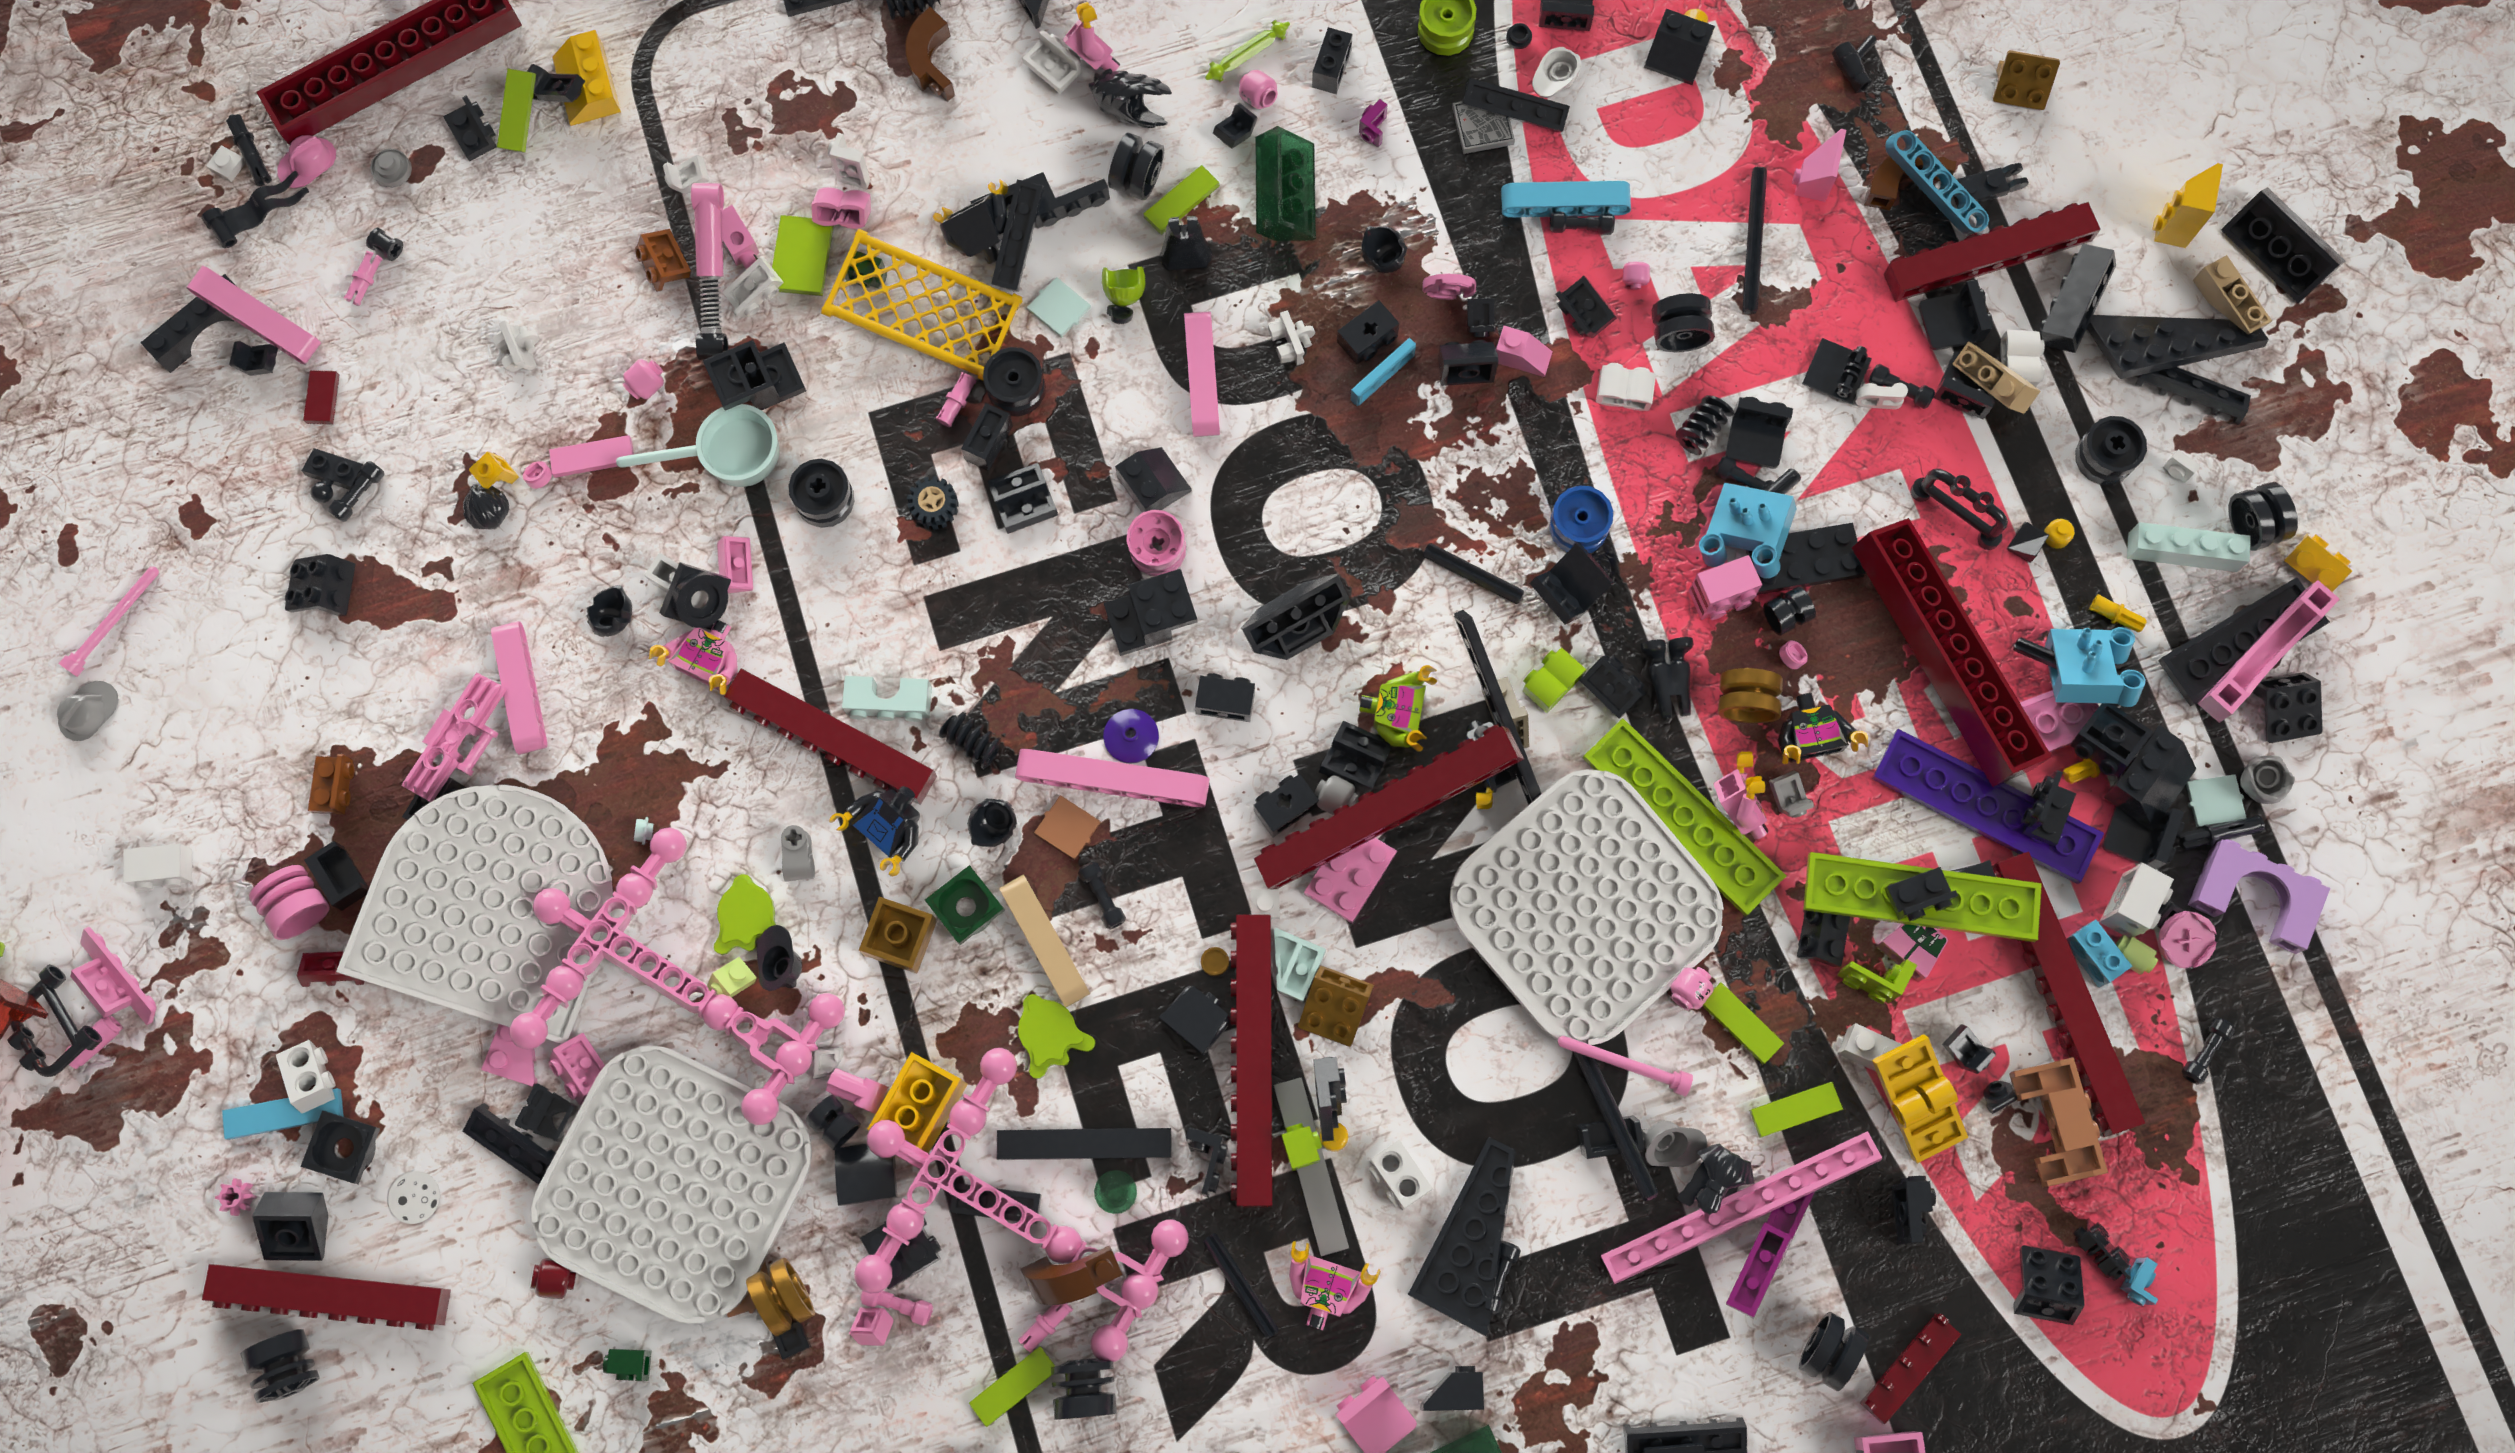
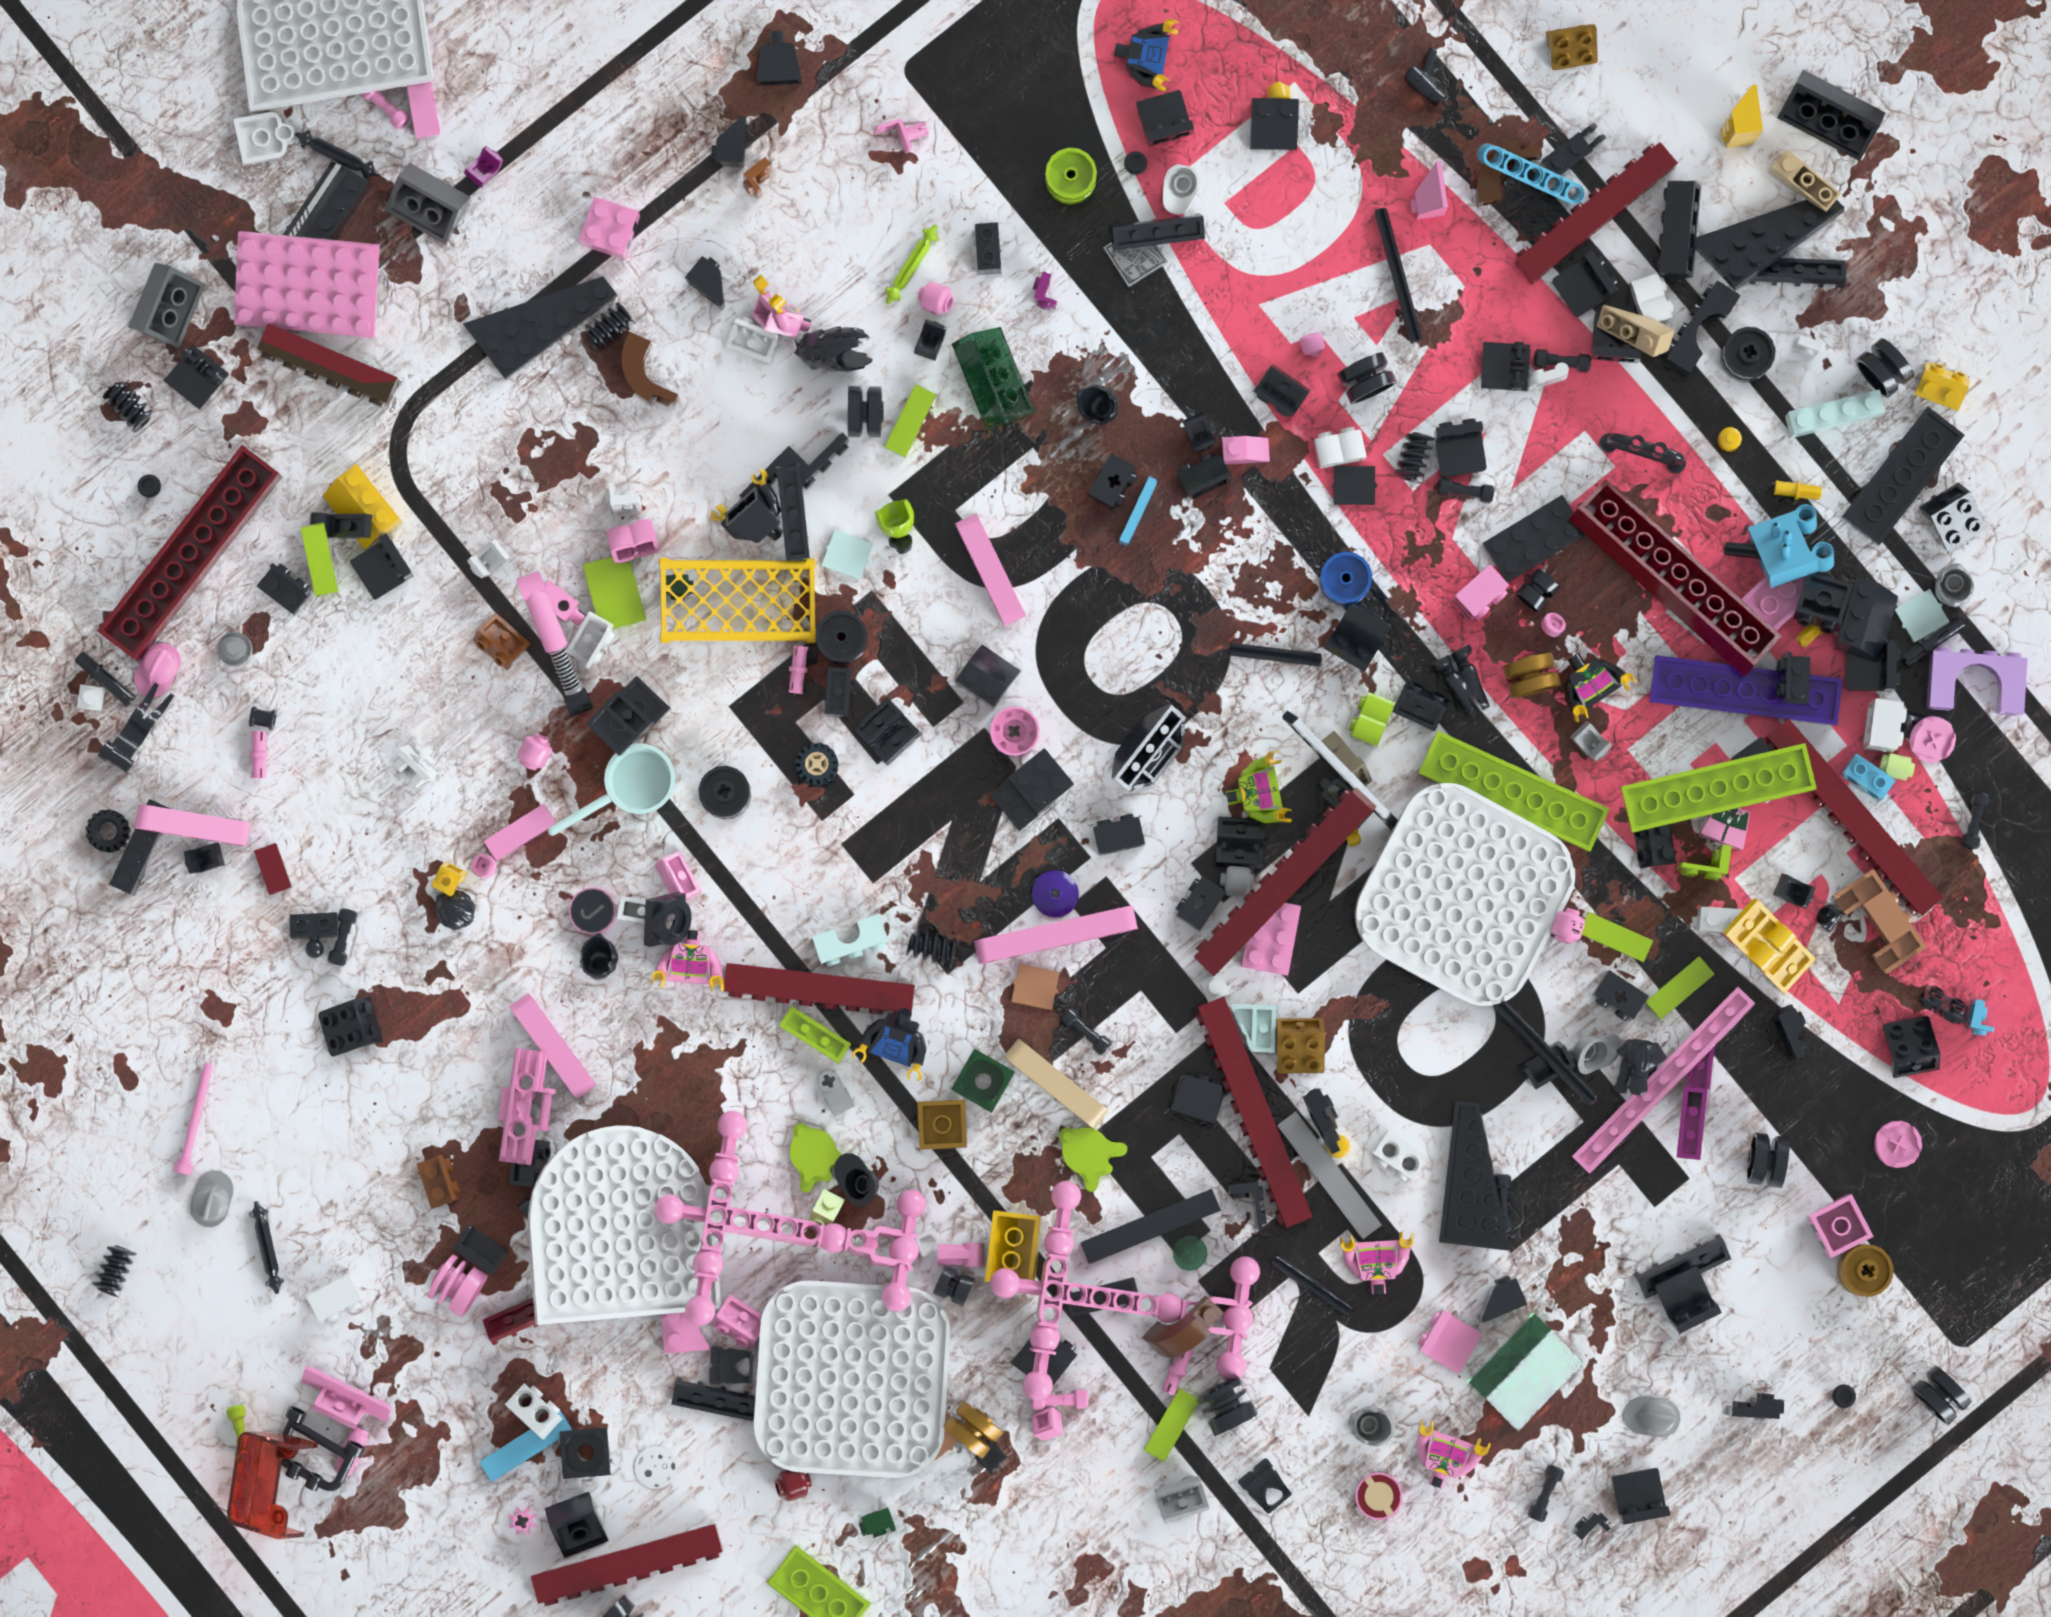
camera: 25 degrees left, 10 degrees up
light aqua plate [634,817,654,845] -> none
black slope [835,1143,898,1206] -> none
black hair [967,798,1017,847] -> none
black piece [1159,216,1212,270] -> none
pearl gold piece [1201,947,1229,976] -> none
white hips [1268,310,1315,365] -> none
lime brick [1282,1123,1322,1171] -> none
bright pink tile [1422,273,1476,300] -> none
medium azure beam [1501,181,1631,218] -> none
black piece [1549,211,1615,235] -> none
bright pink piece [1557,1036,1693,1096] -> none
medium azure piece [1699,468,1801,578] -> none
bright pink torso [1713,751,1769,839] -> none
dark red hinge [1860,1313,1961,1424] -> none
black bracket [1885,867,1958,922] -> none
slope [2007,522,2049,563] -> none
bright pink arch [2198,580,2340,723] -> none
none -> black tyre [85,809,131,853]
none -> black wheel [249,1201,284,1294]
none -> black bracket [350,533,414,600]
none -> black tile [569,887,616,935]
none -> lime plate [779,1006,852,1064]
none -> black piece [1332,466,1378,505]
none -> black brick [1592,970,1649,1021]
none -> black arch [1664,280,1741,377]
none -> bright pink tile [1874,1121,1922,1168]

